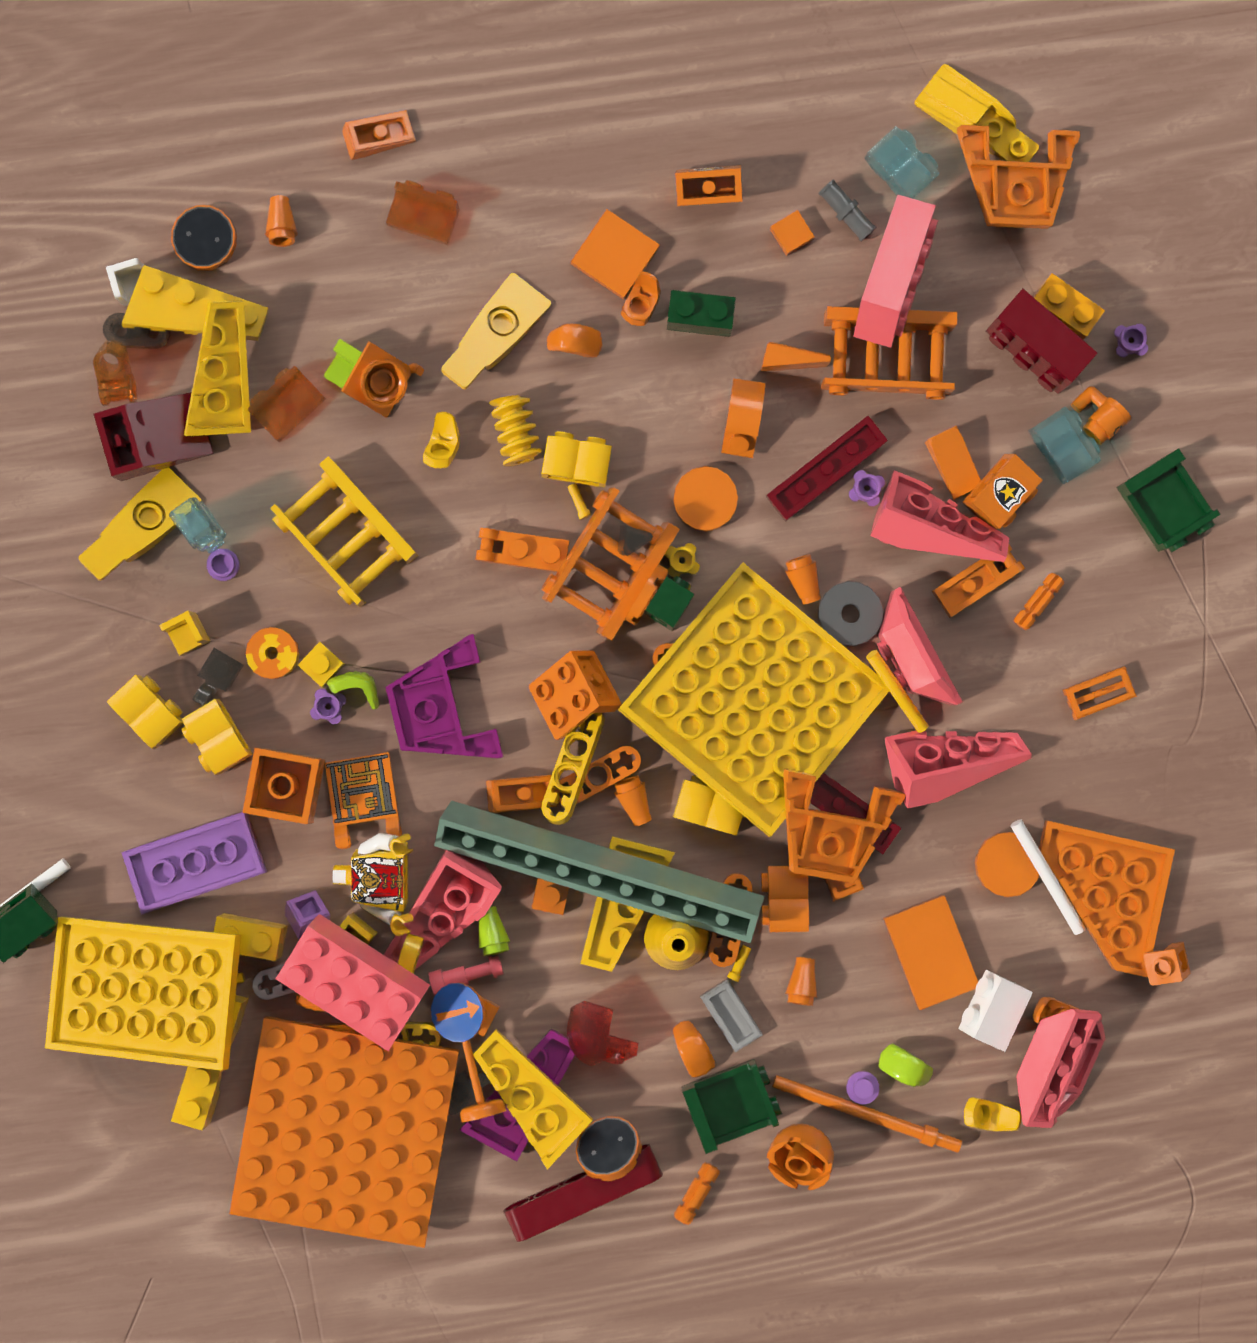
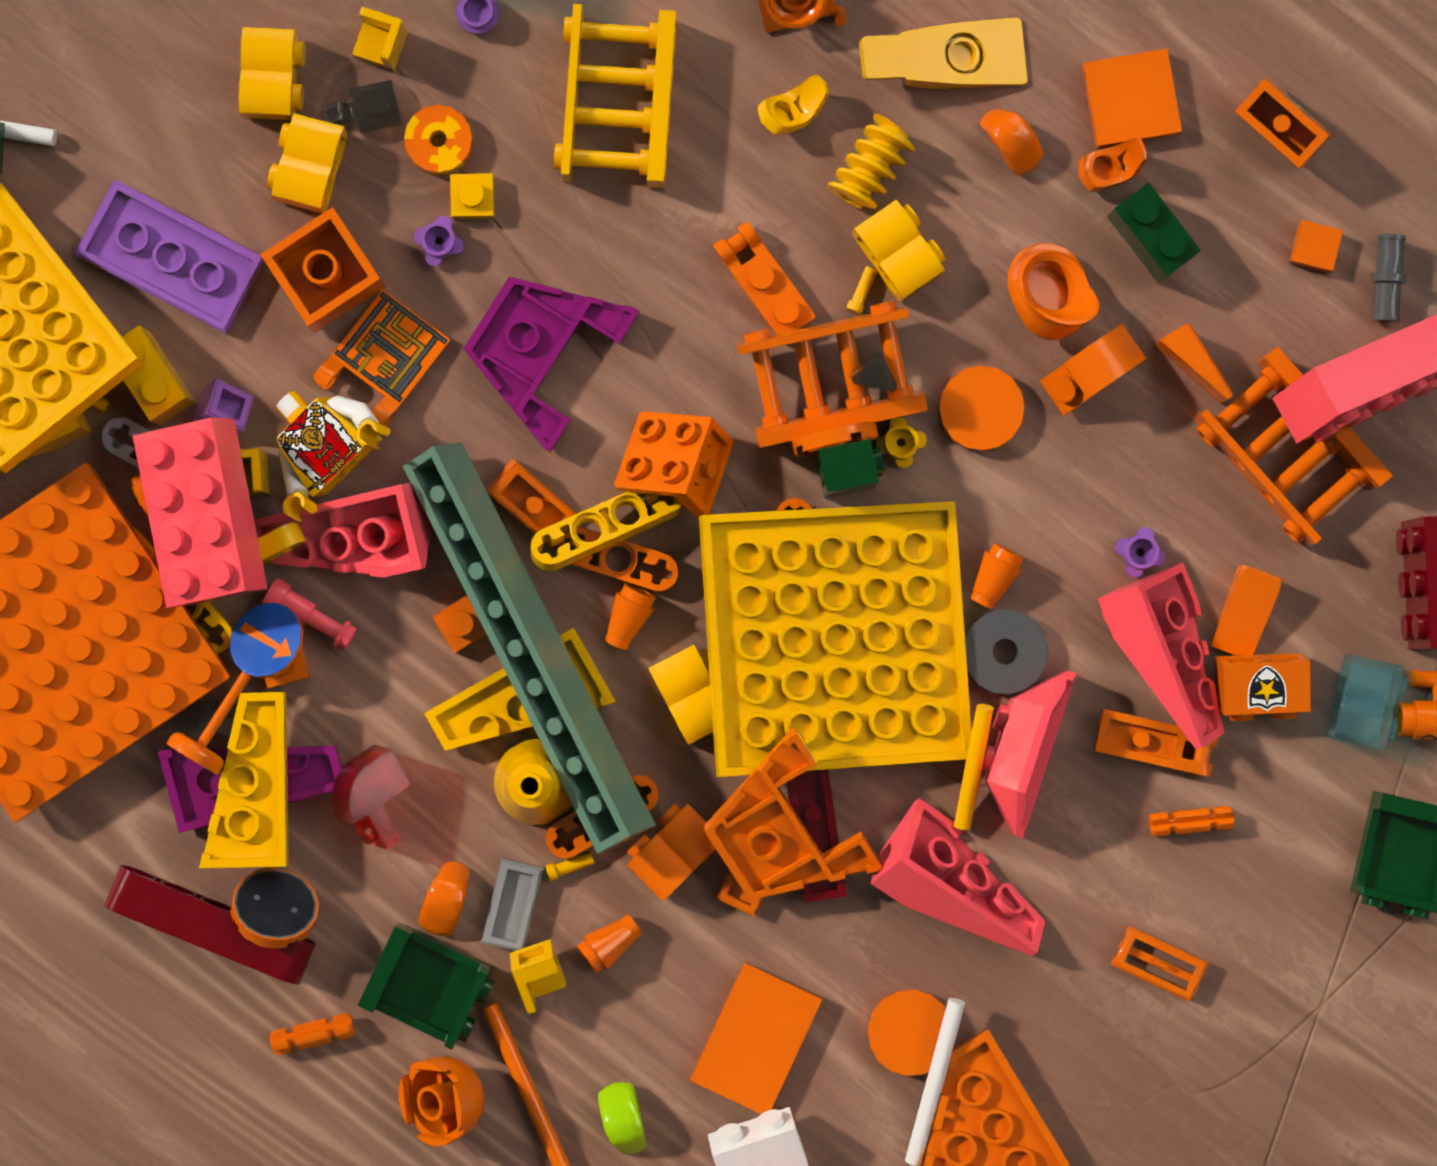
camera: 50 degrees right, 0 degrees up
lime hair [327,671,379,710] -> none
lime cone [479,906,511,956] -> none
dark red plate [766,416,888,522] -> none
medium lavender plate [846,1071,879,1104] -> none
none -> yellow panel [510,939,566,1015]
none -> orange piece [1007,242,1100,341]

